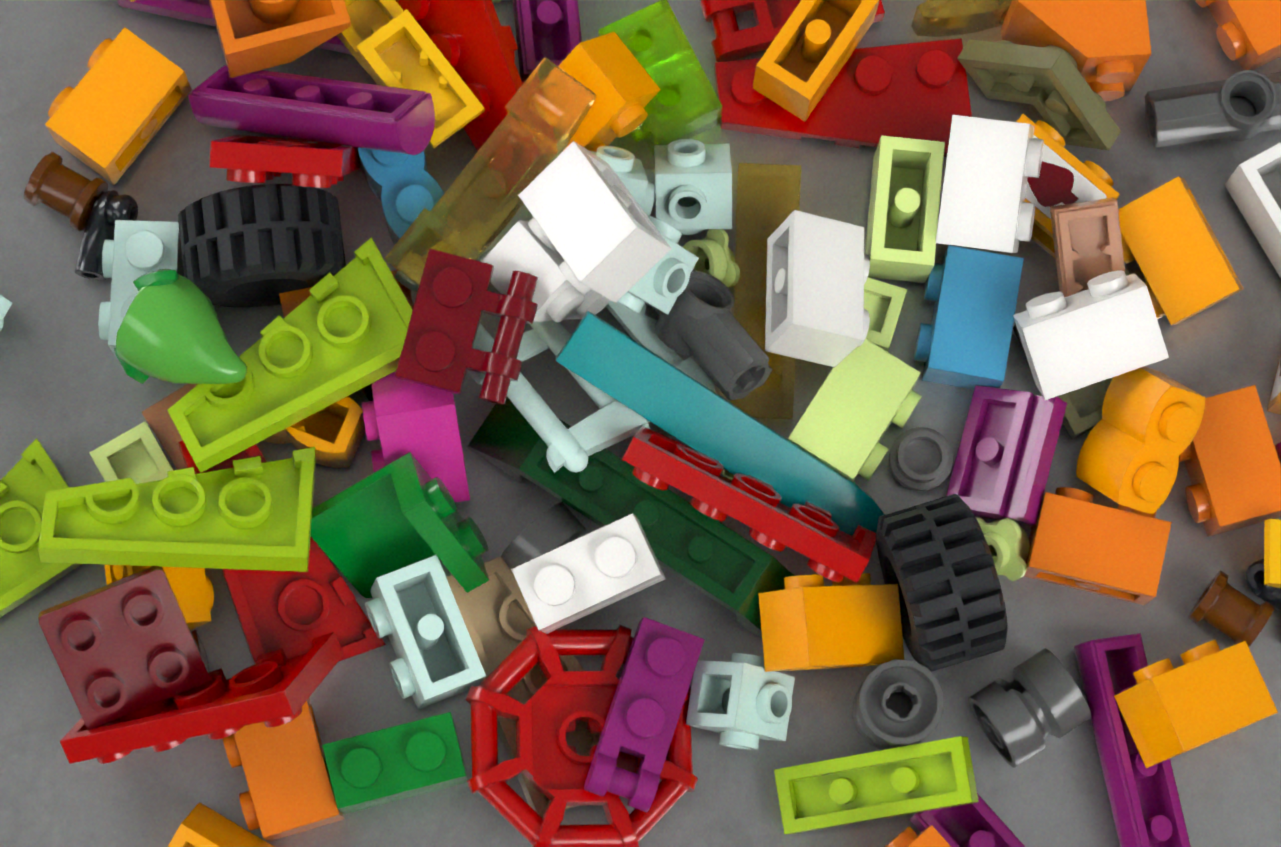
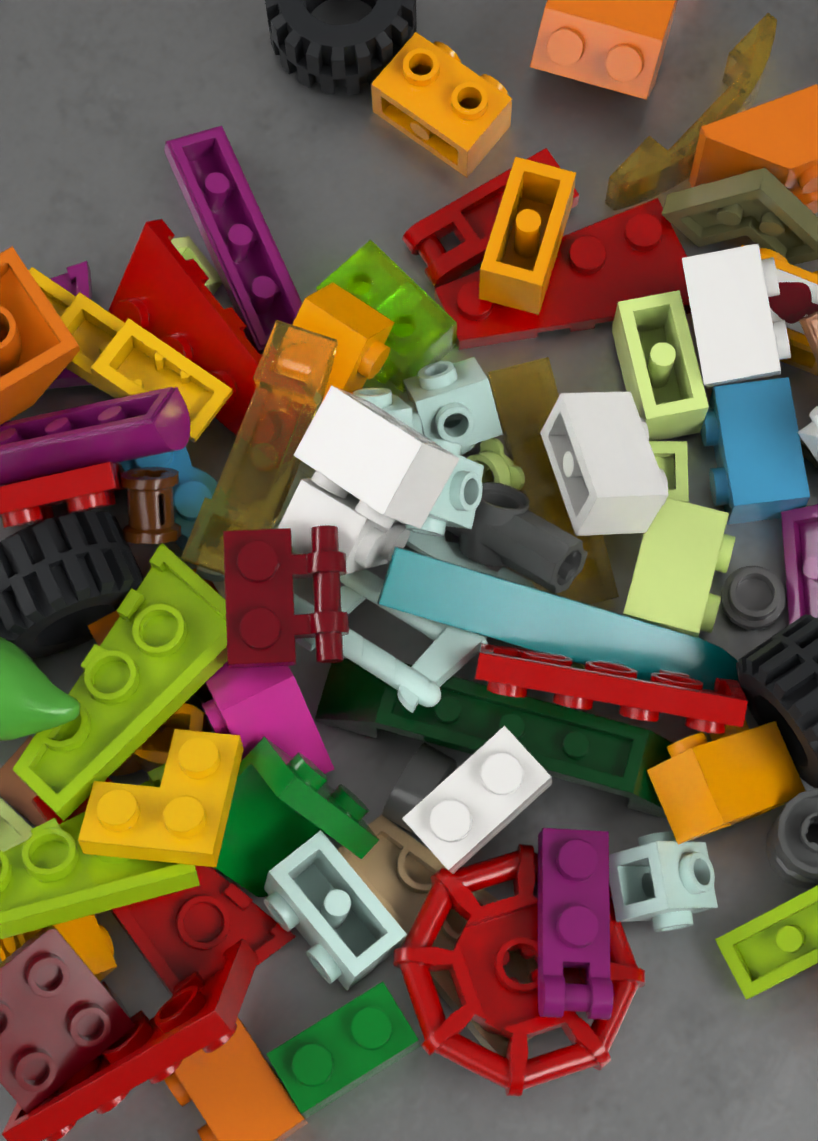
camera: 10 degrees left, 5 degrees down
none -> yellow plate [78,729,244,867]
none -> reddish brown bush [120,467,181,544]

